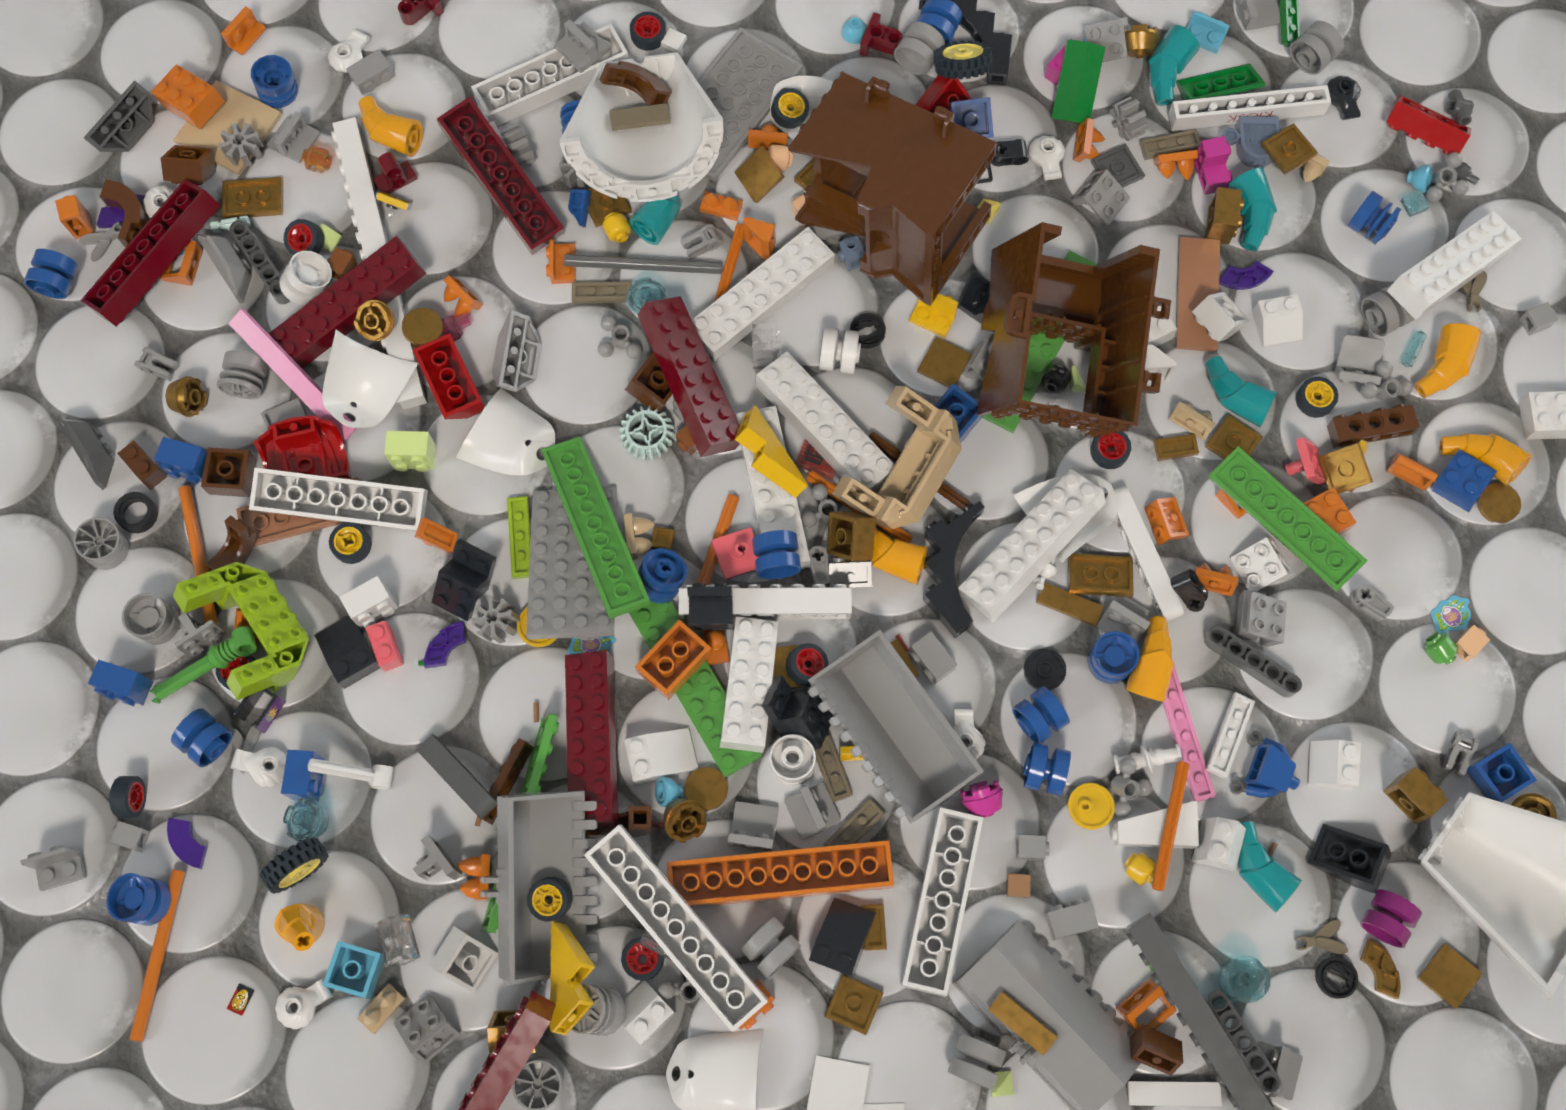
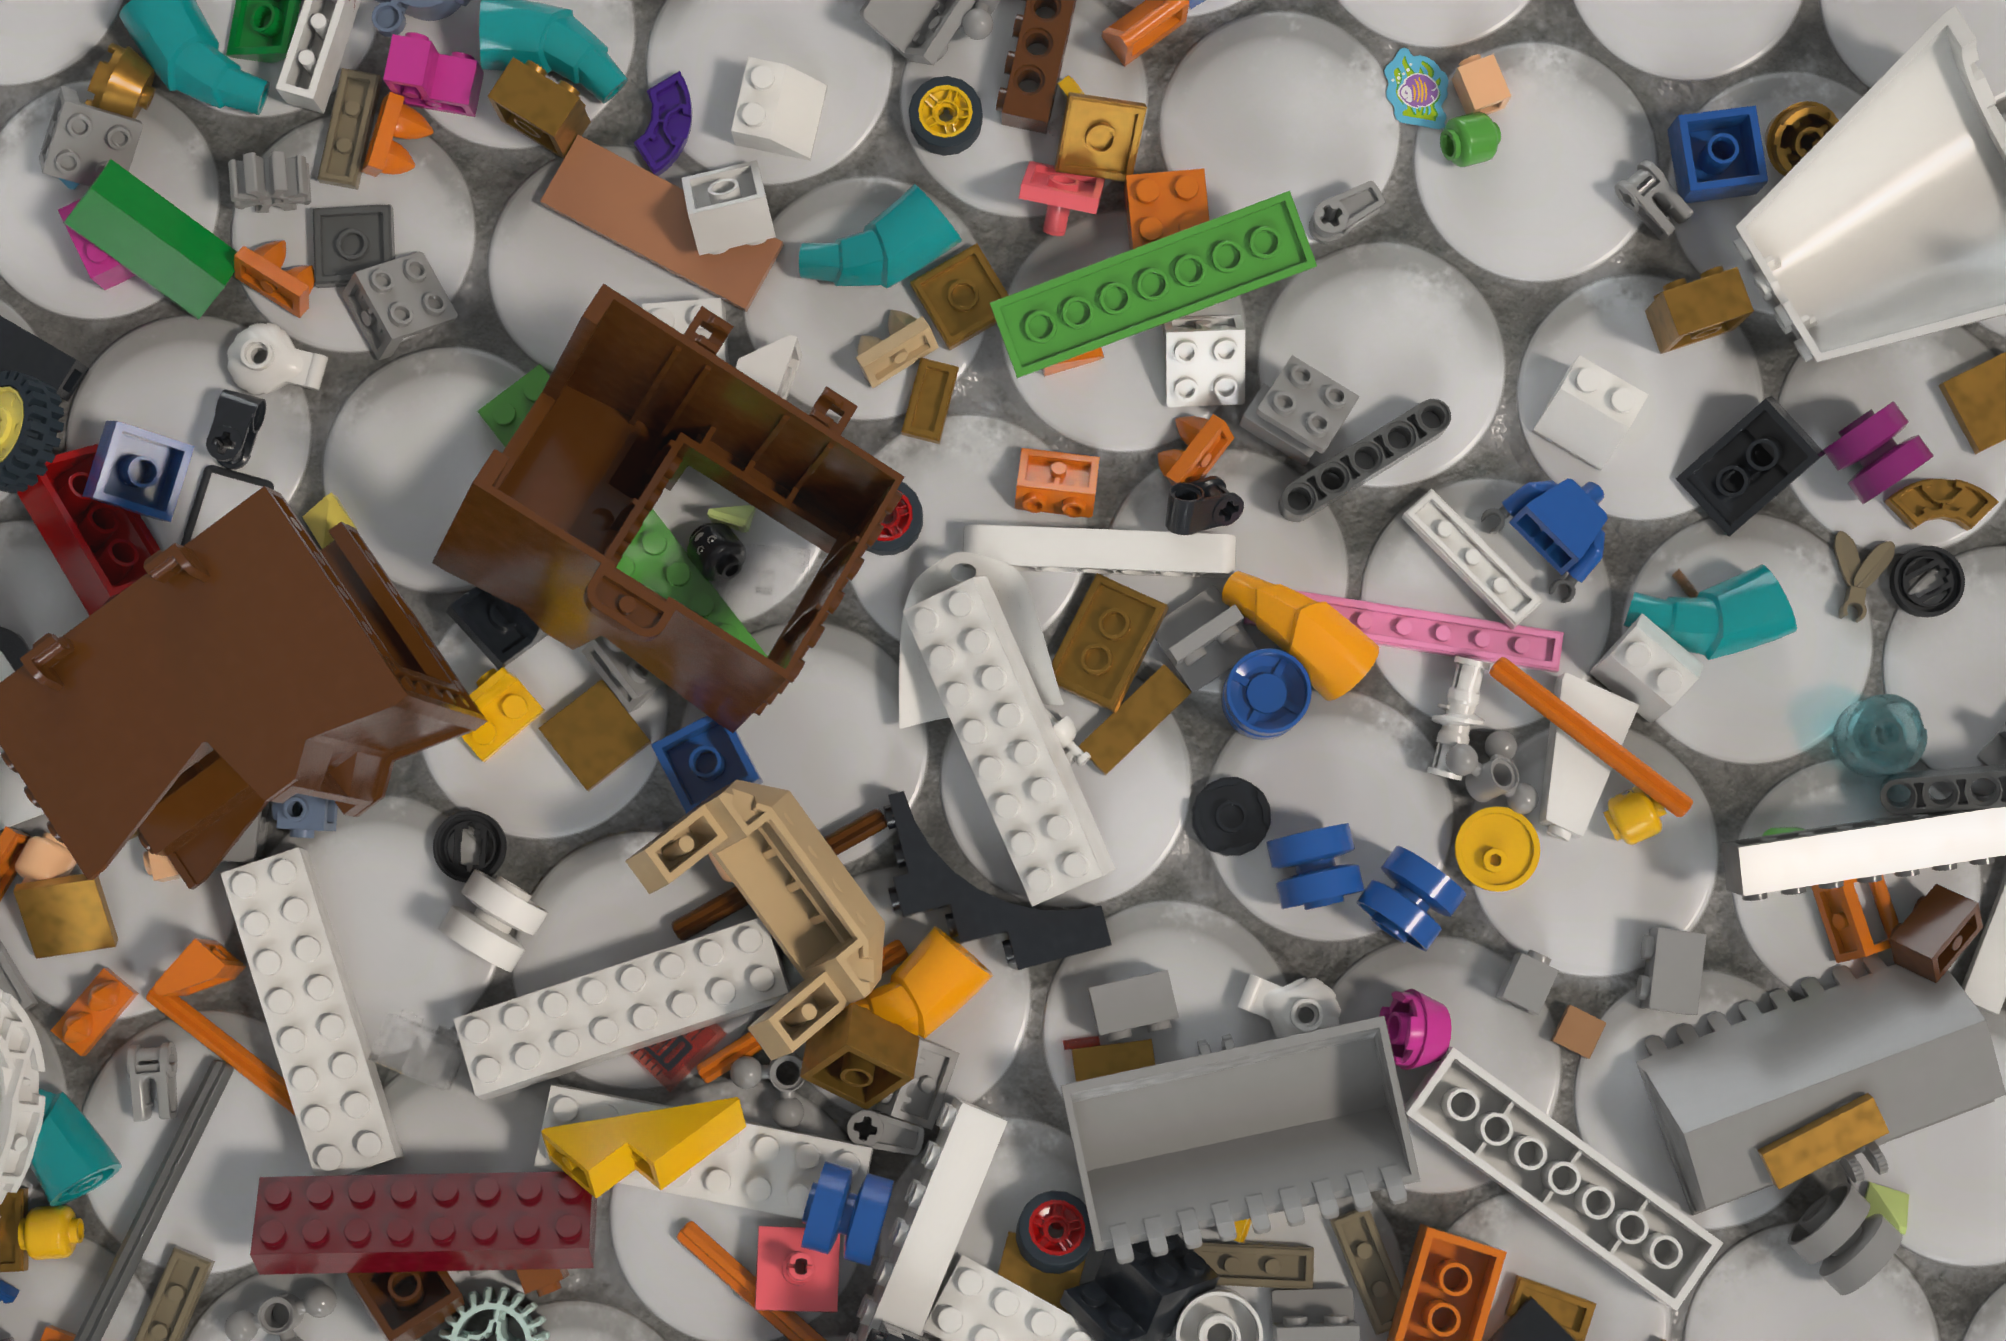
camera: 70 degrees left, 10 degrees up
clear light blue cone [627,277,667,314] -> none

